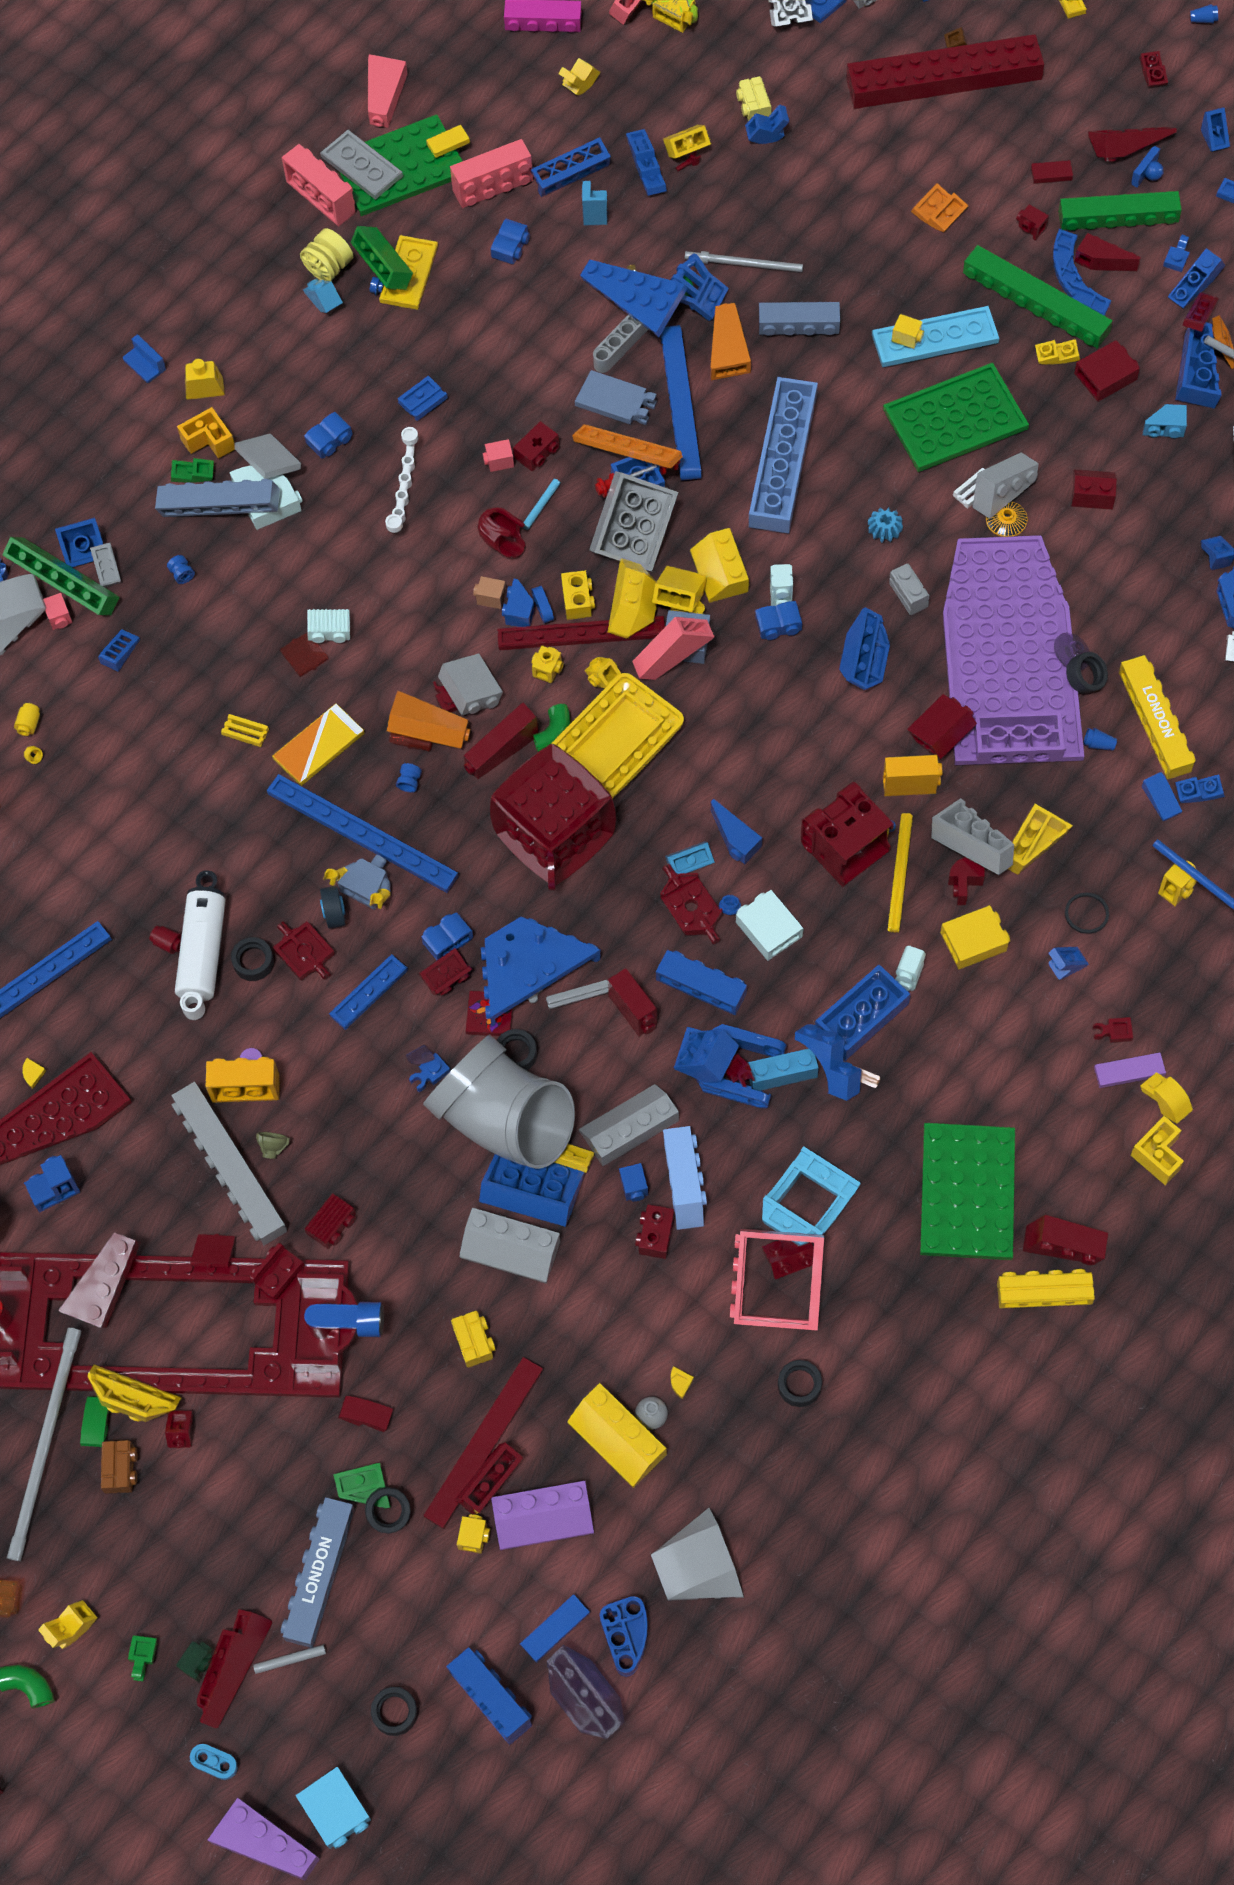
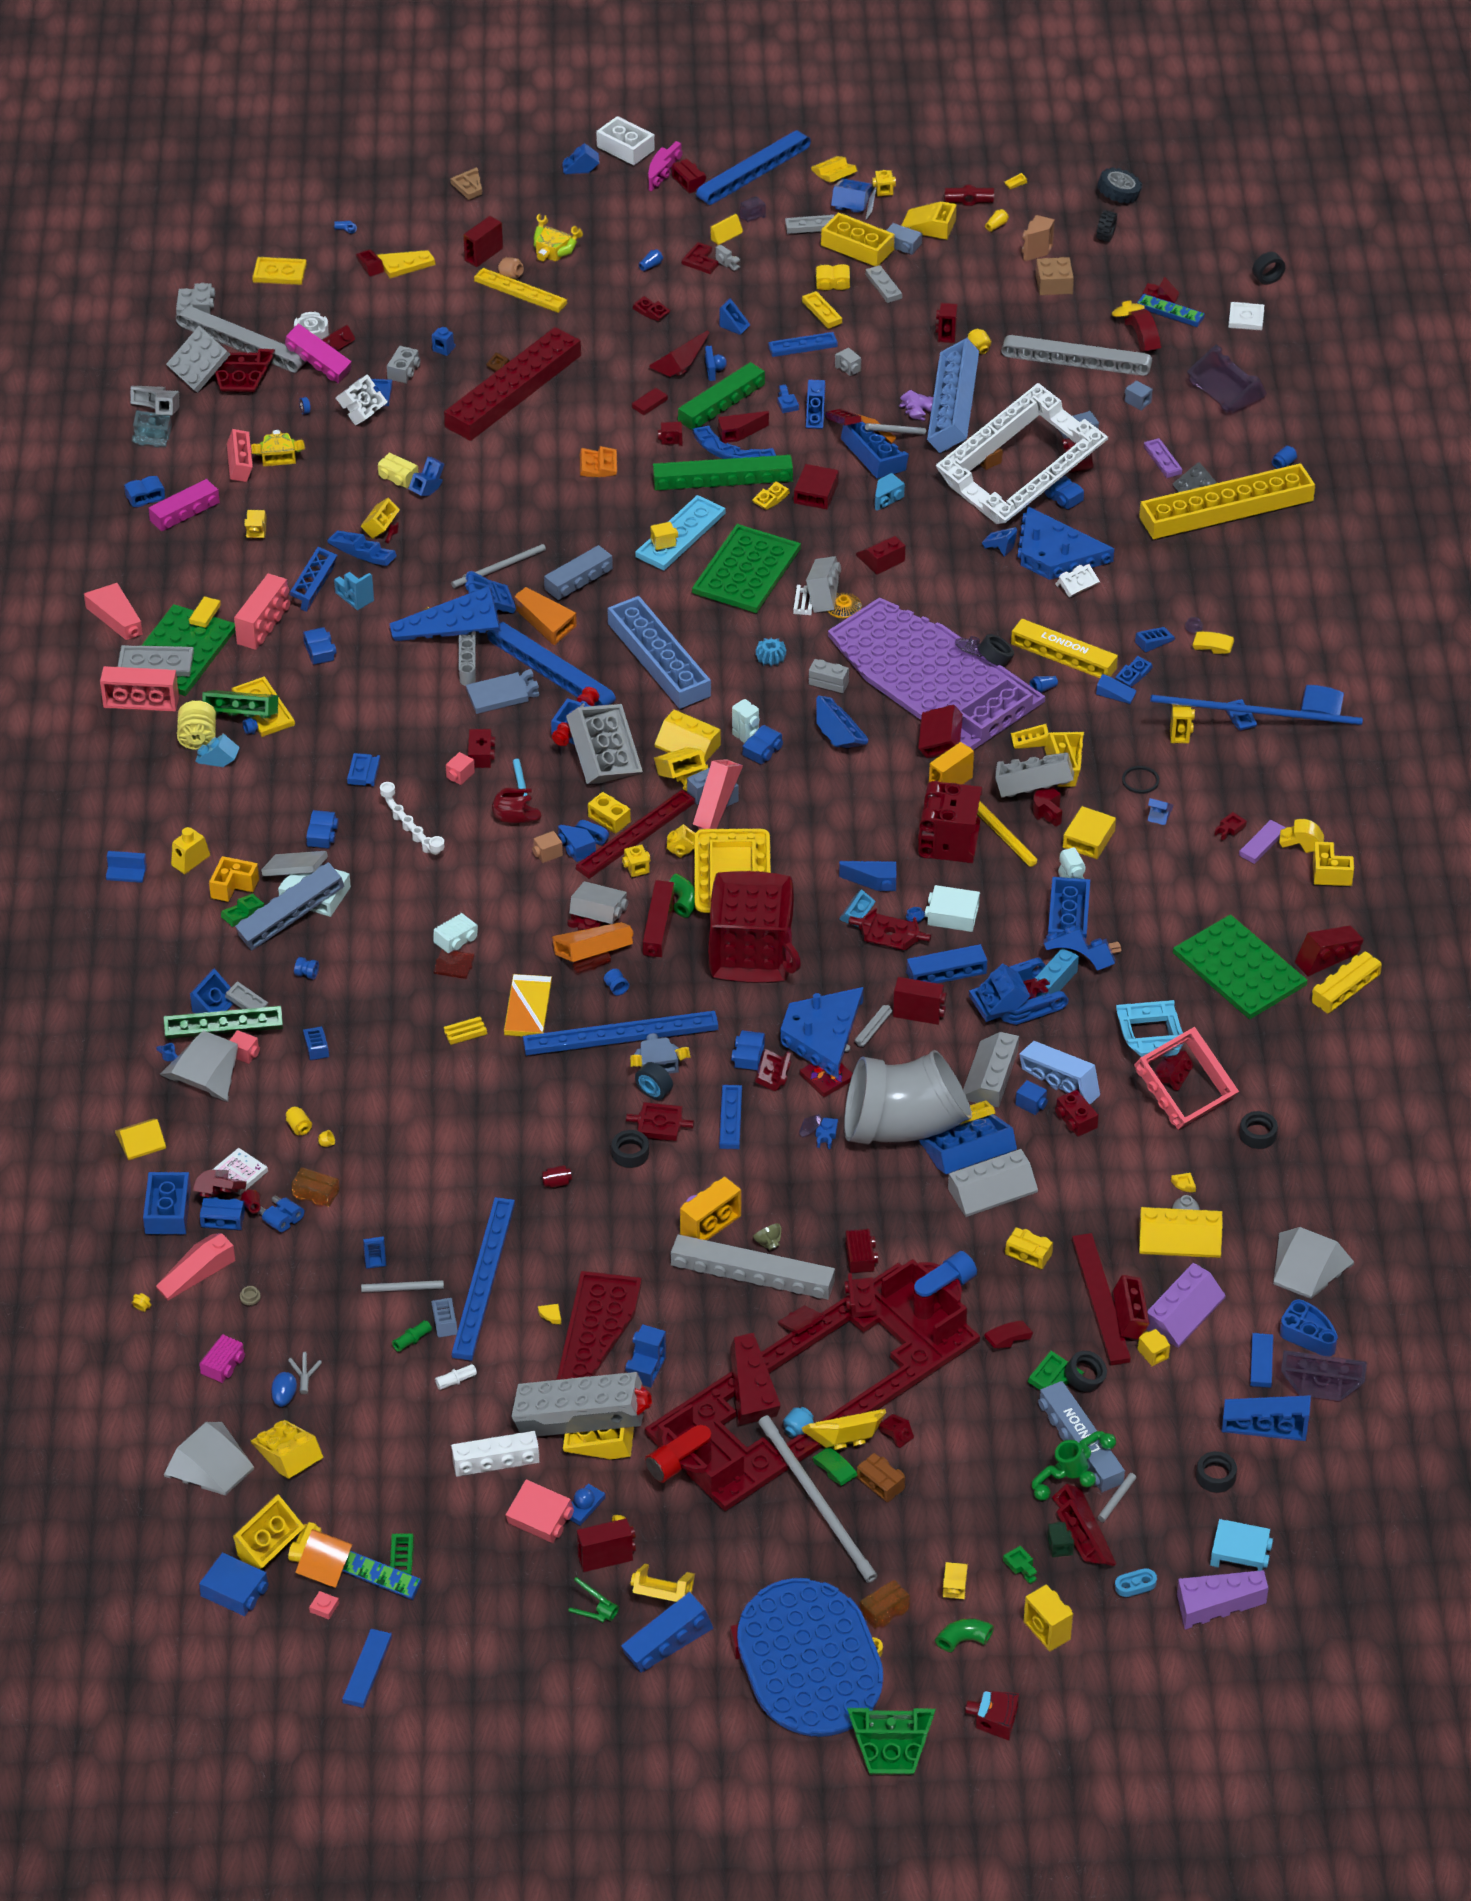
camera: 45 degrees left, 20 degrees down
white piece [175,870,226,1020] -> none
orange tile [572,424,682,469] -> none
yellow wedge [608,558,657,638] -> none
none -> dark azure head [783,1407,814,1438]
none -> yellow slope [1011,724,1049,749]
none -> yellow brick [1024,1584,1073,1651]
none -> green wheel [1032,1431,1116,1501]

